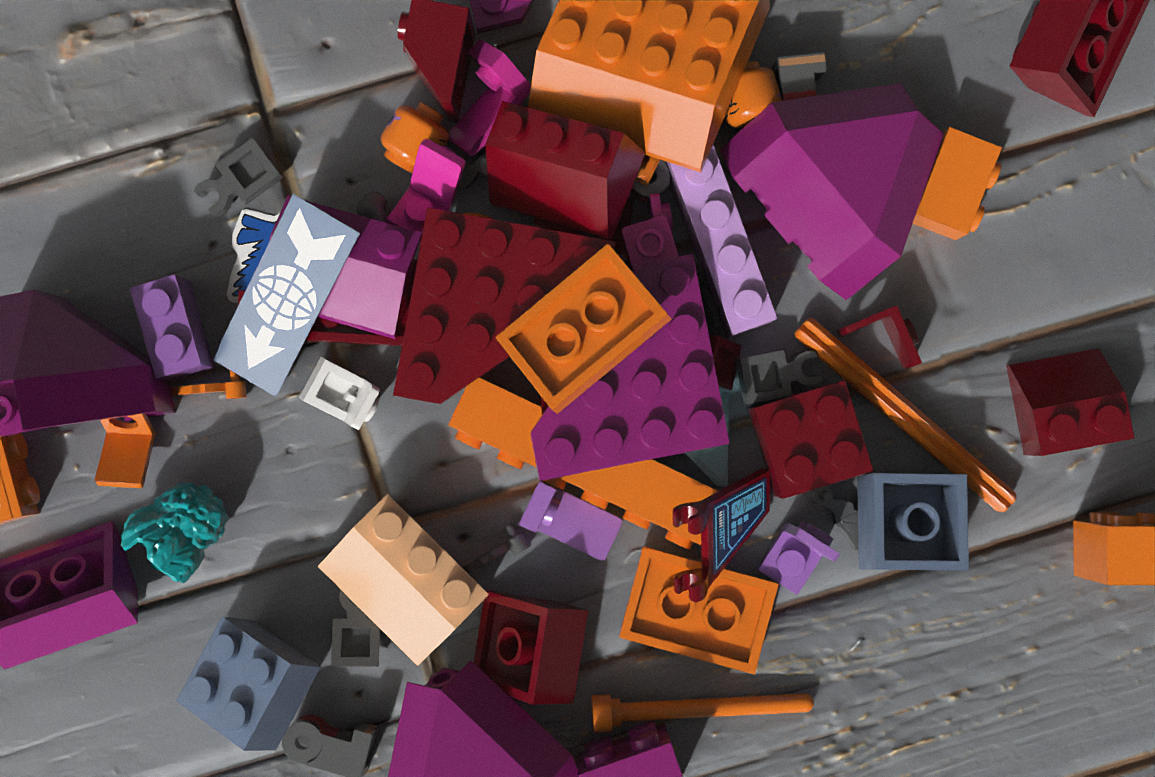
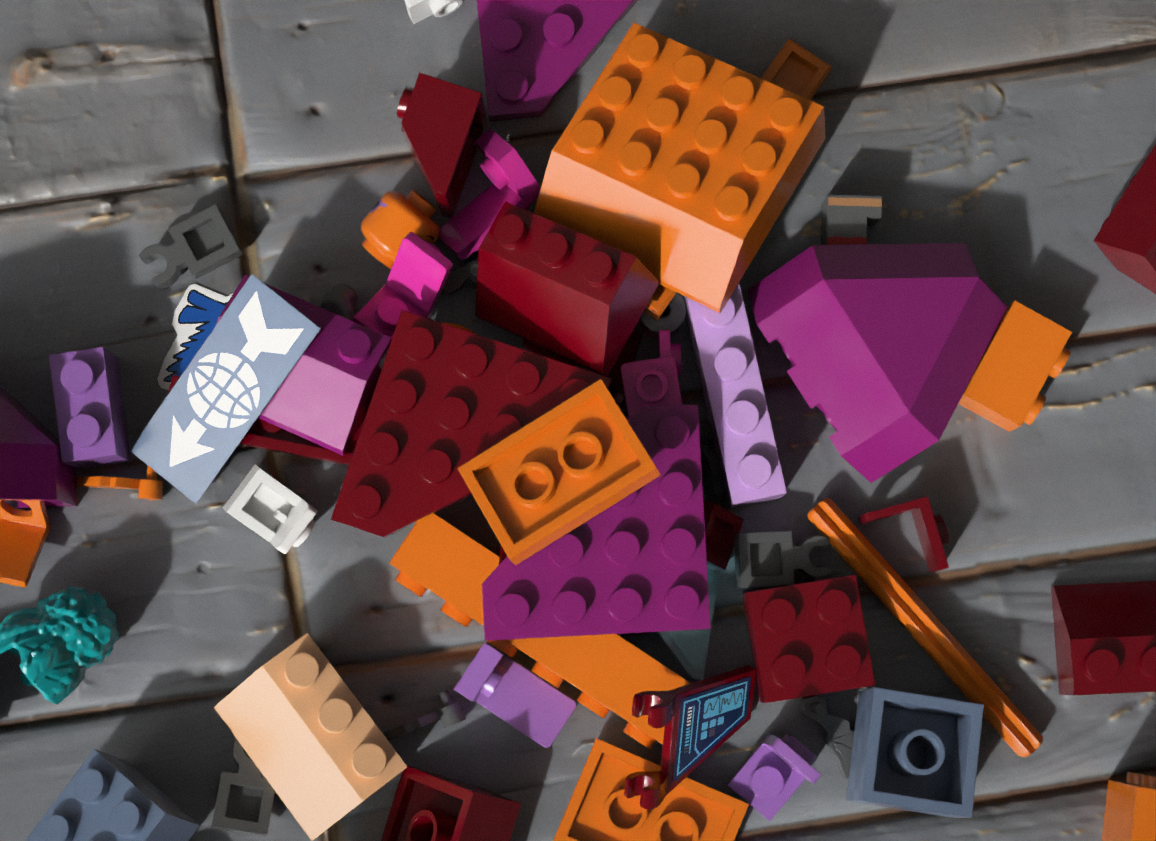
camera: 15 degrees right, 5 degrees down
orange head [725,61,783,129] -> none

